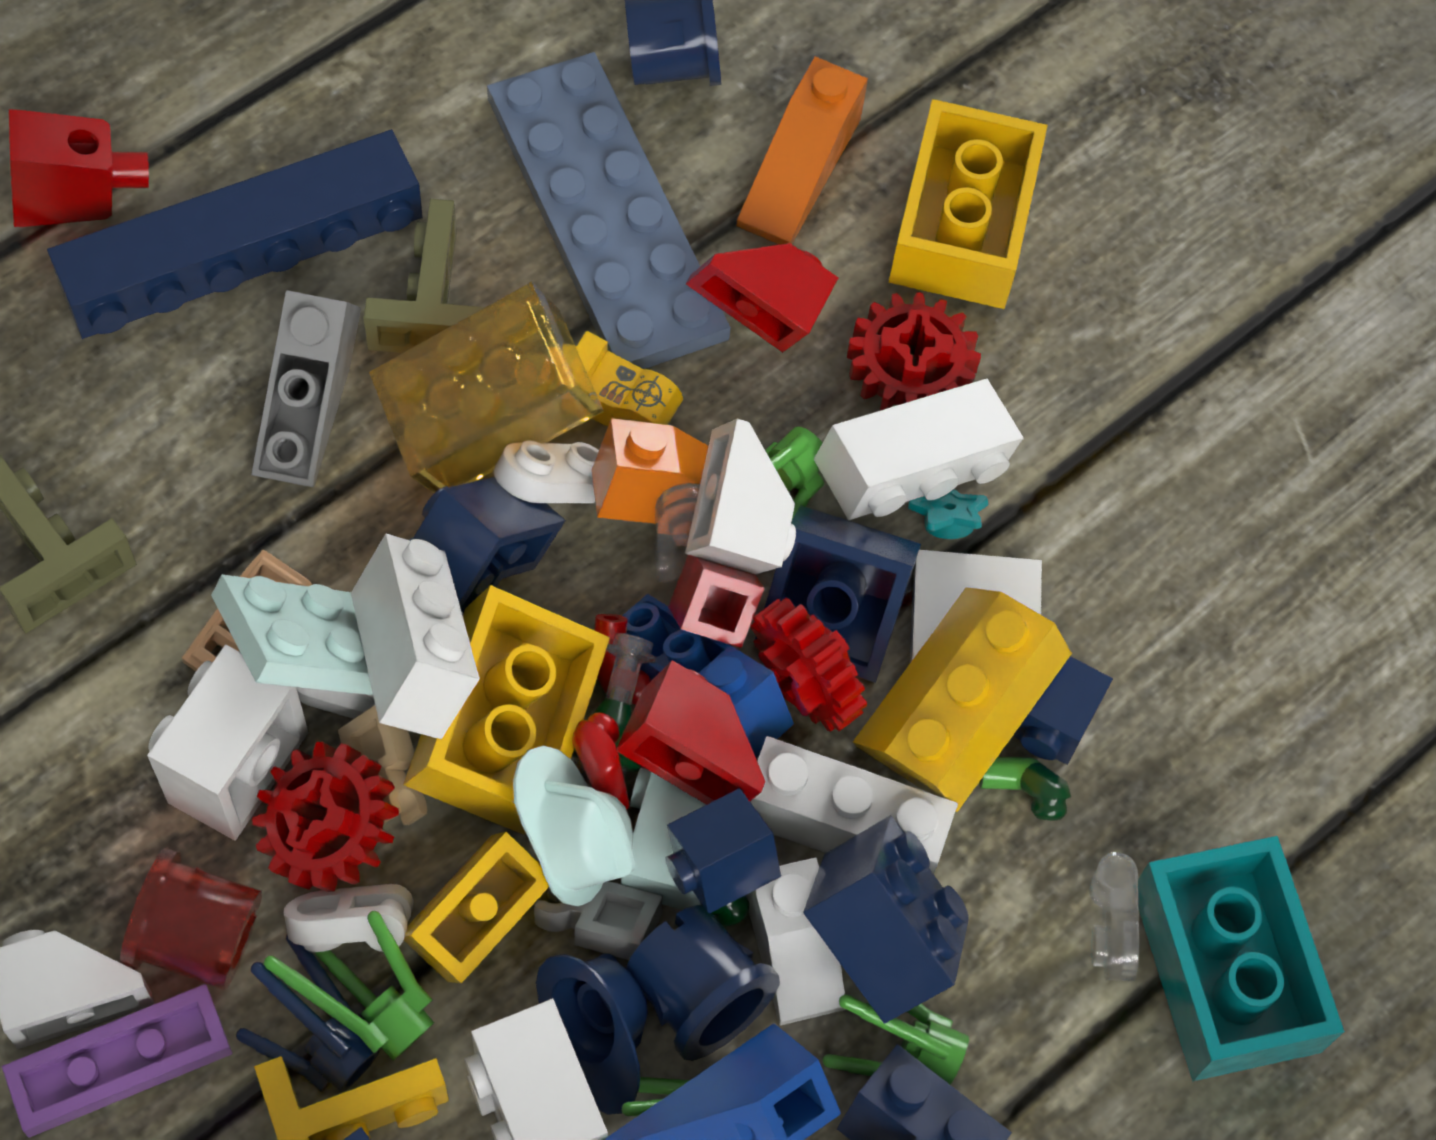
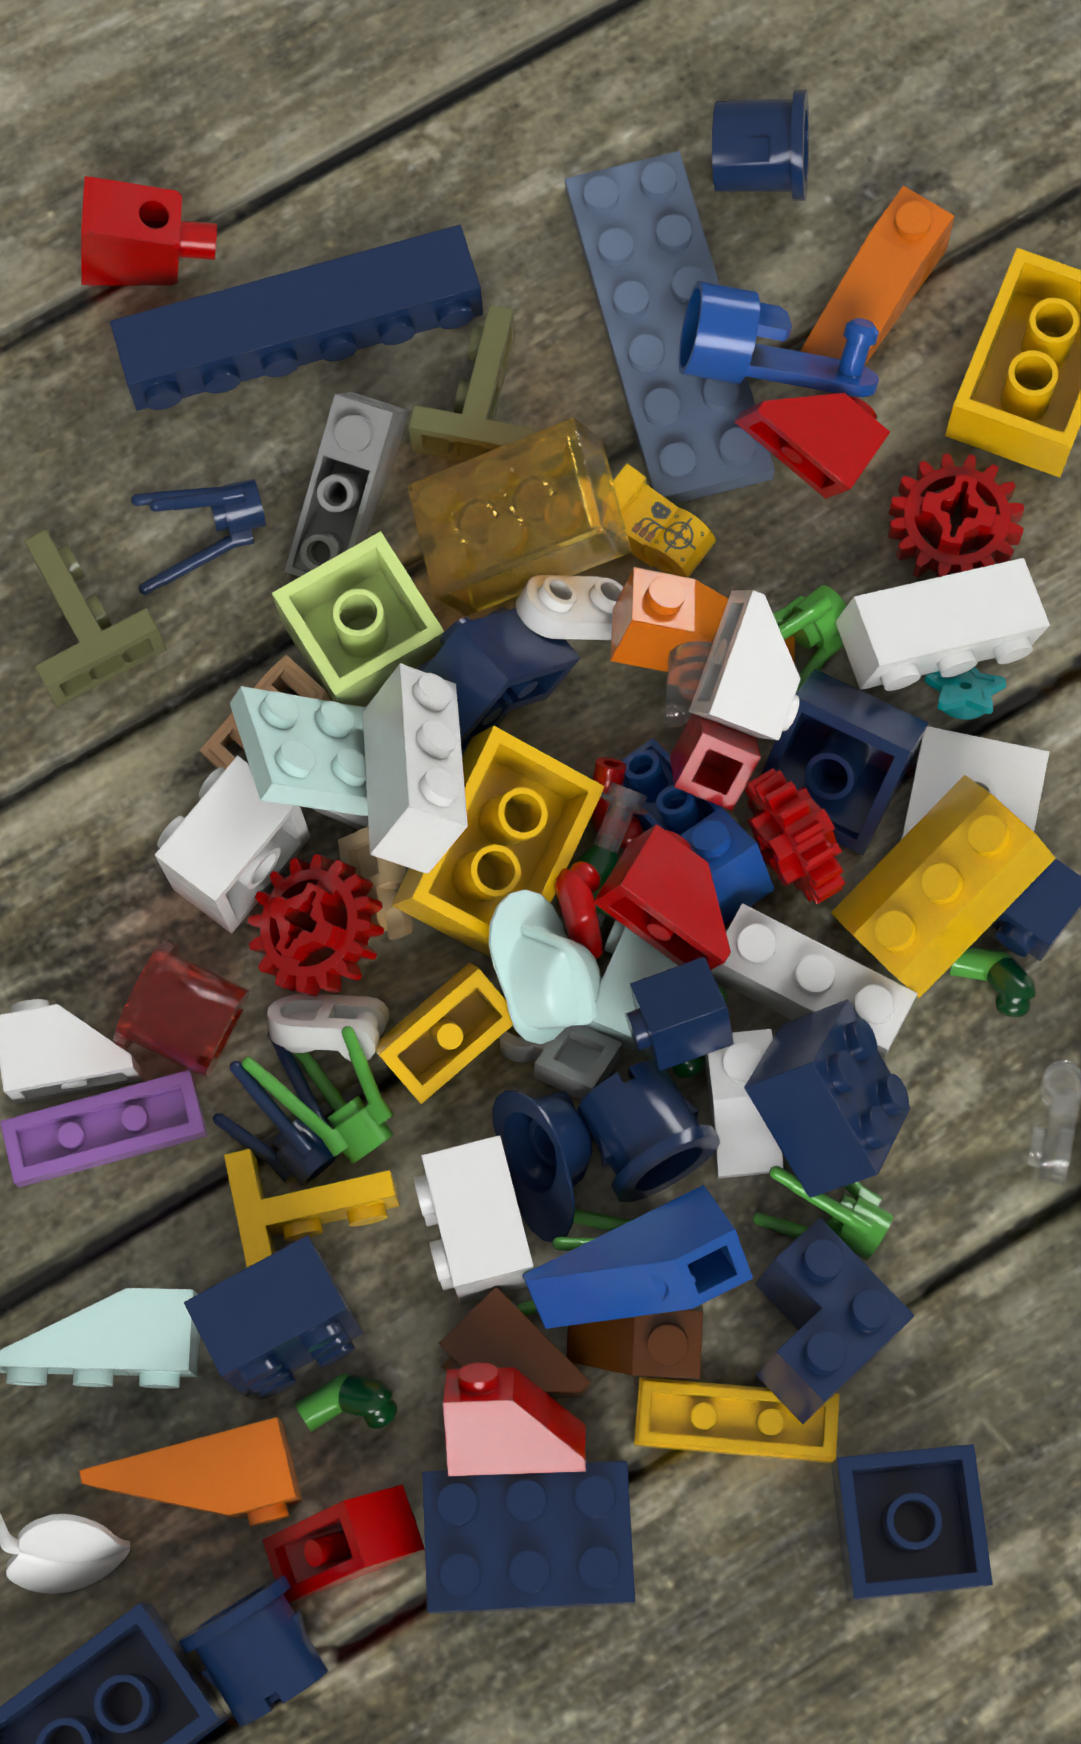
camera: 20 degrees right, 10 degrees up
none -> dark blue plant [131,479,266,595]
none -> yellowish green brick [272,531,445,707]
none -> blue piece [678,281,879,397]

